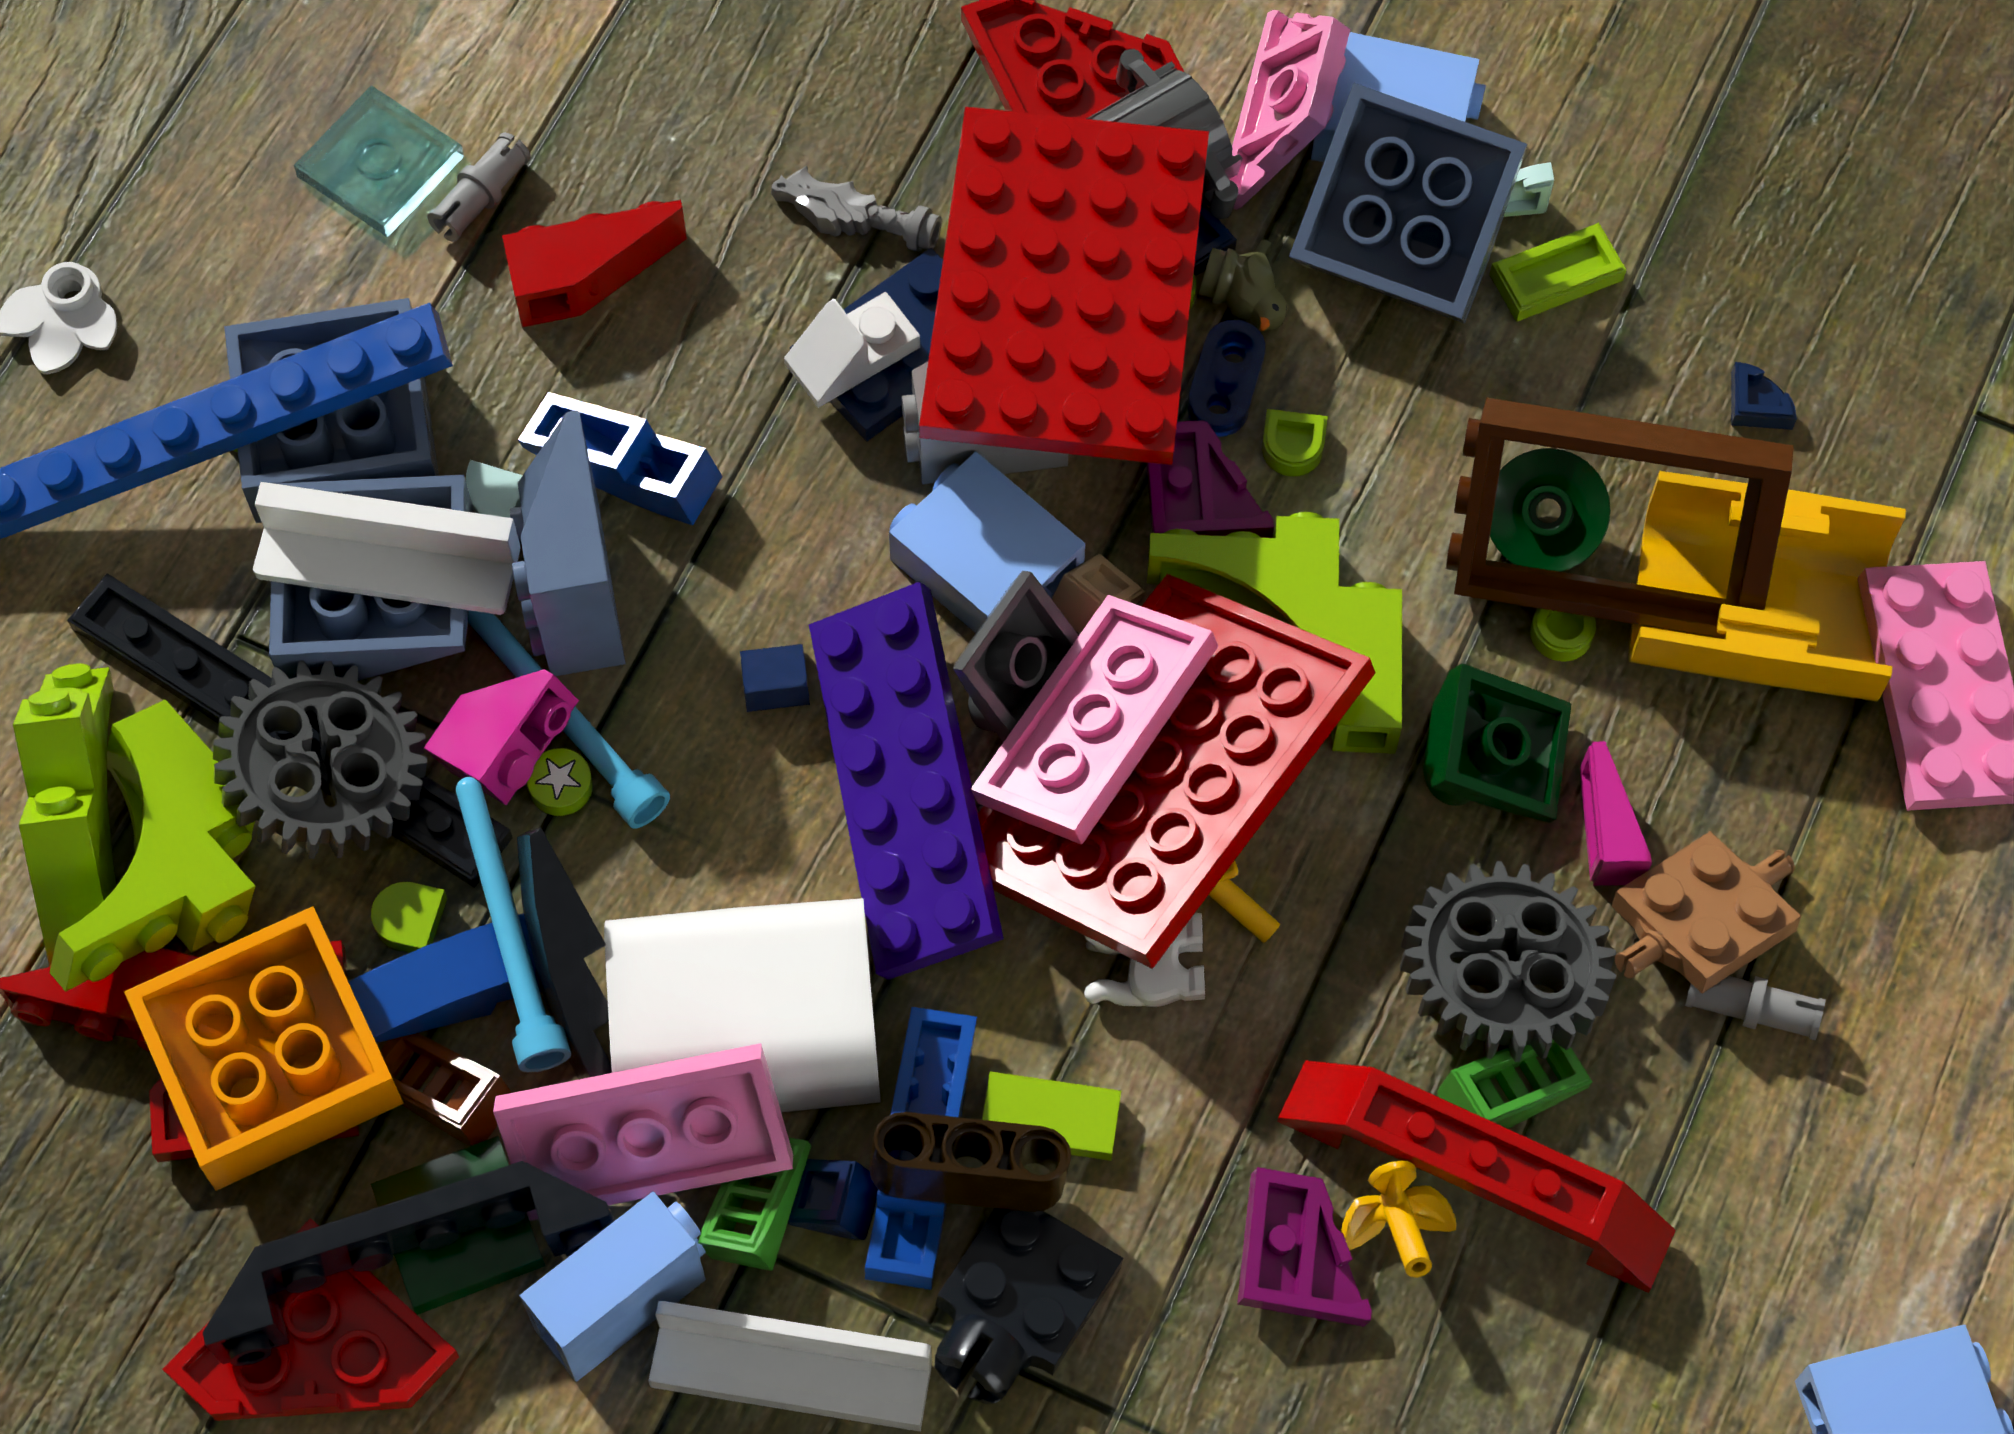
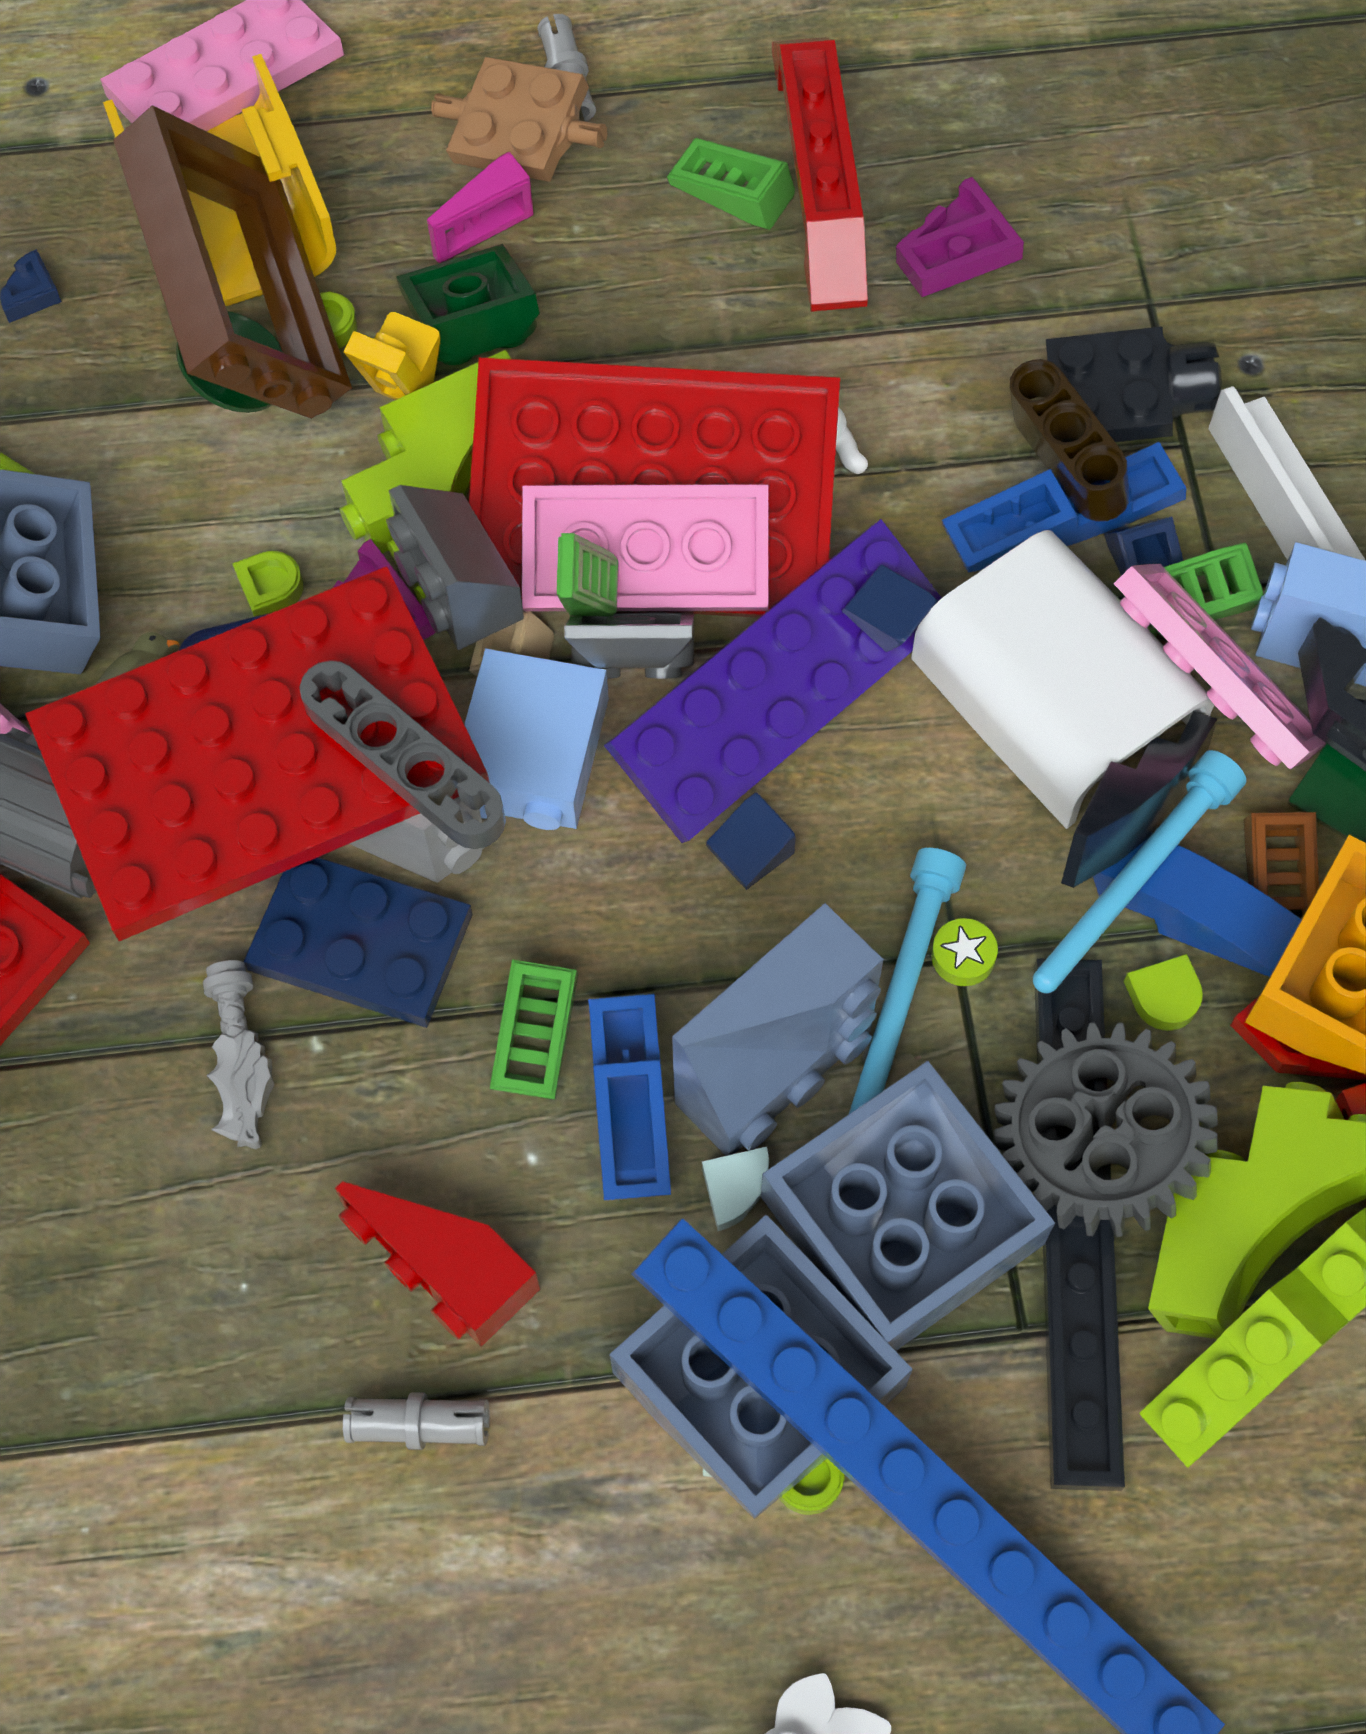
camera: 120 degrees left, 0 degrees up
white panel [253,482,521,615] -> none
clear light blue tile [294,85,464,237] -> none
dark pink slope [424,669,579,805] -> none
white slope [784,292,920,408] -> none
lime tile [982,1071,1121,1161] -> none
yellow plant [1341,1161,1457,1278] -> none
dark grey gear [1400,861,1616,1062] -> none
none -> dark grey beam [299,661,506,849]
none -> yellow slope [344,312,440,400]
none -> dark grey slope [386,485,524,650]
none -> bright green slope [490,959,578,1100]
none -> bright green slope [557,533,618,617]
none -> dark blue slope [841,564,938,652]

